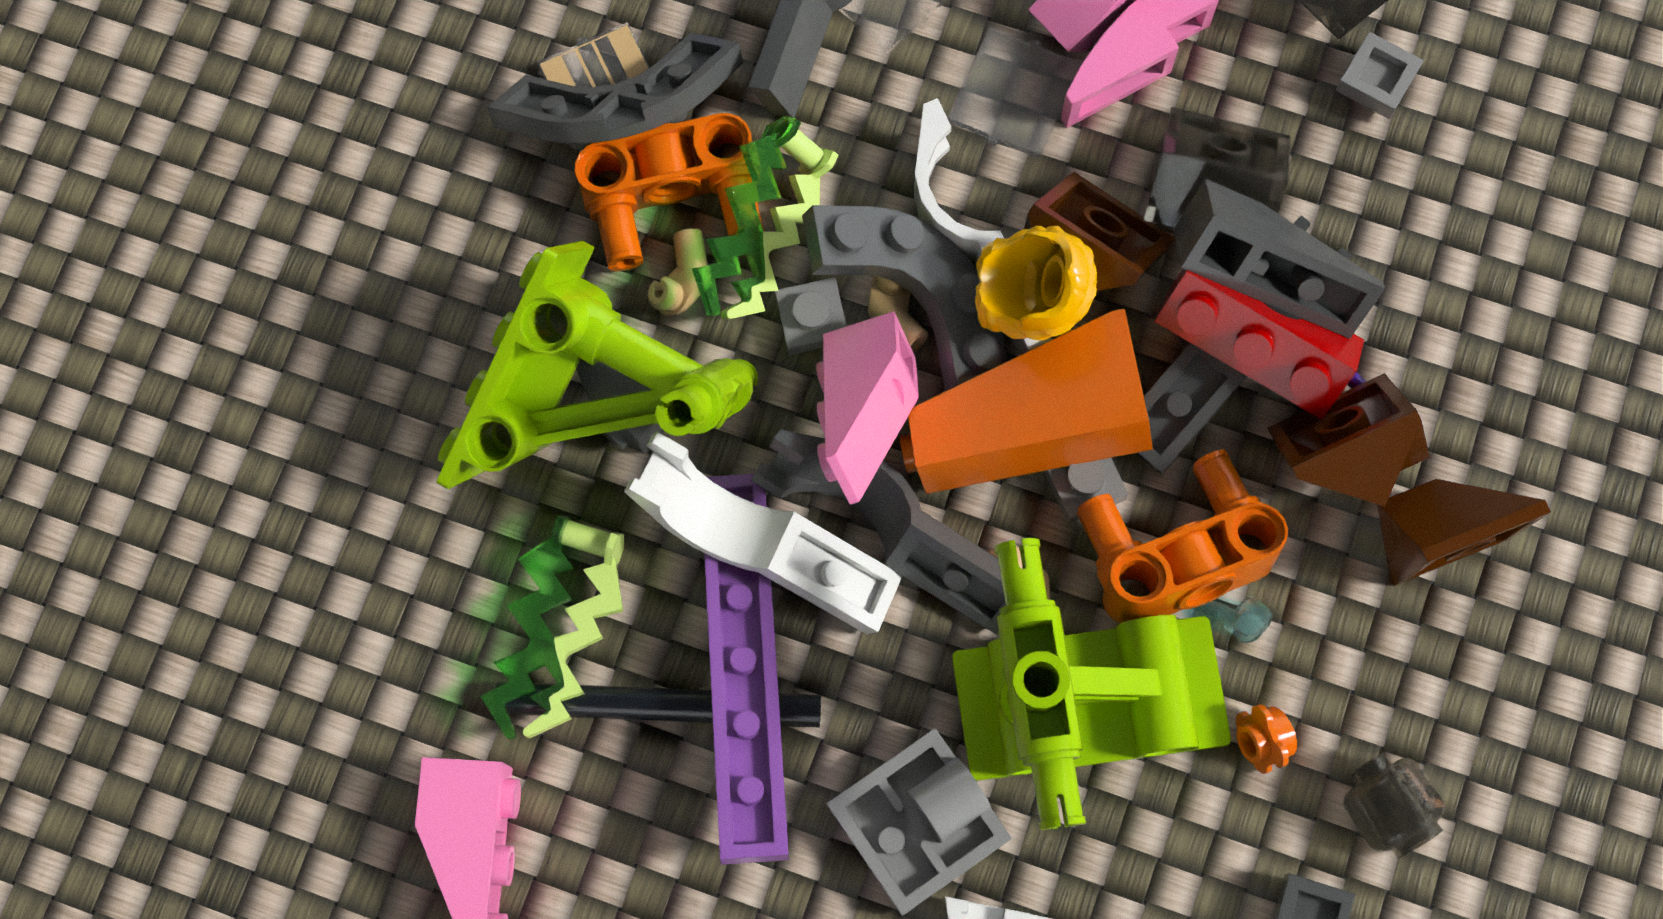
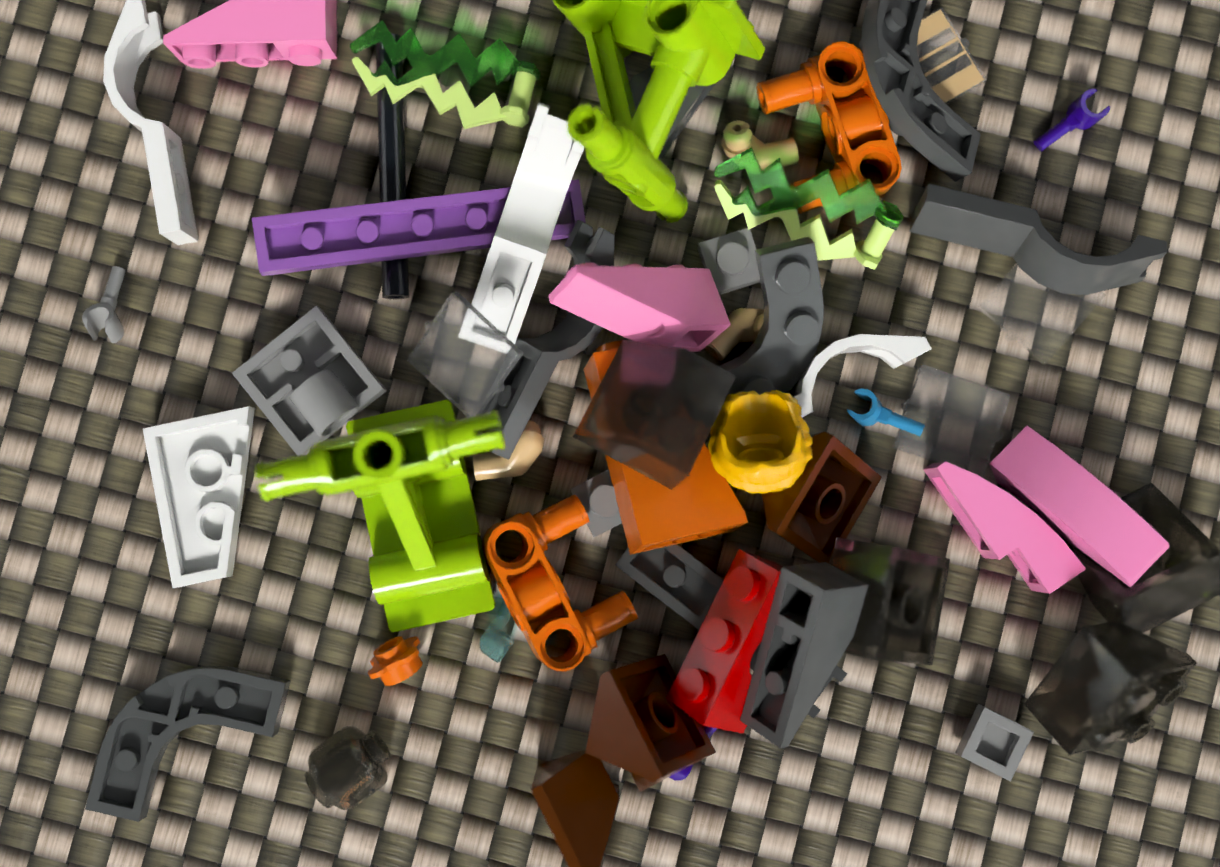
camera: 80 degrees right, 10 degrees up
none -> clear piece [408,292,523,418]
none -> clear smoke slope [572,340,736,490]
none -> dark azure hand [847,388,925,436]

